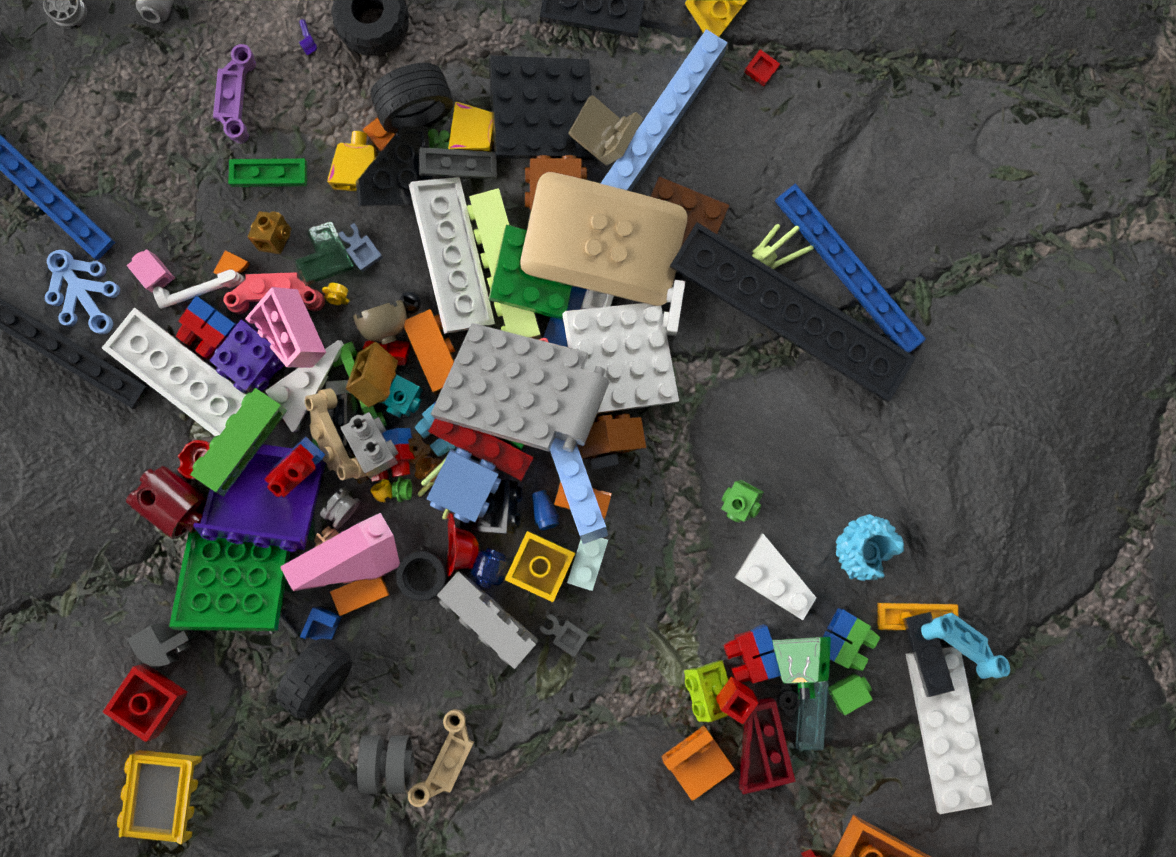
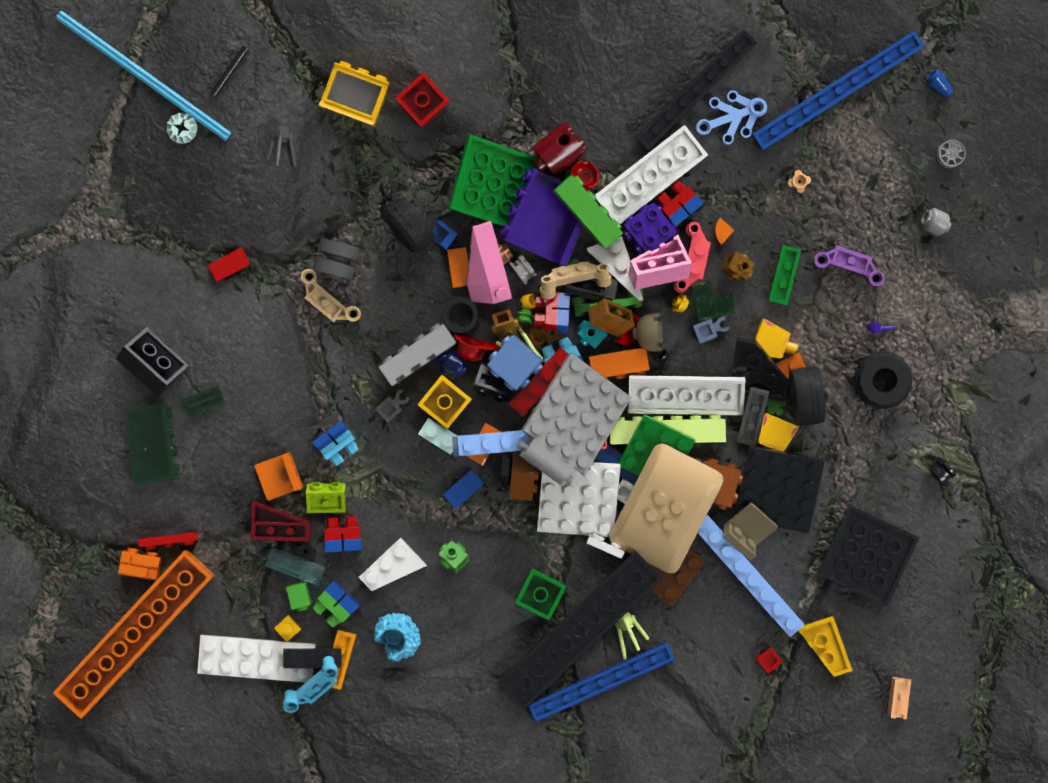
camera: 100 degrees right, 5 degrees up
bright pink brick [127,249,175,293] -> none
dark grey brick [127,624,198,666] -> none
white hinge [153,270,245,309] -> none
red hips [264,437,325,497] -> none
light grey brick [340,412,399,478] -> none
blue cone [532,490,560,531] -> none
red brick [716,677,758,724] -> none
torso [773,637,831,699] -> none
none -> yellow plate [274,615,302,642]
none -> medium azure hips [312,420,359,466]
none -> blue tile [443,469,484,509]
none -> pearl gold brick [491,309,520,343]
none -> green brick [515,567,567,620]
none -> light nougat plate [788,170,811,193]

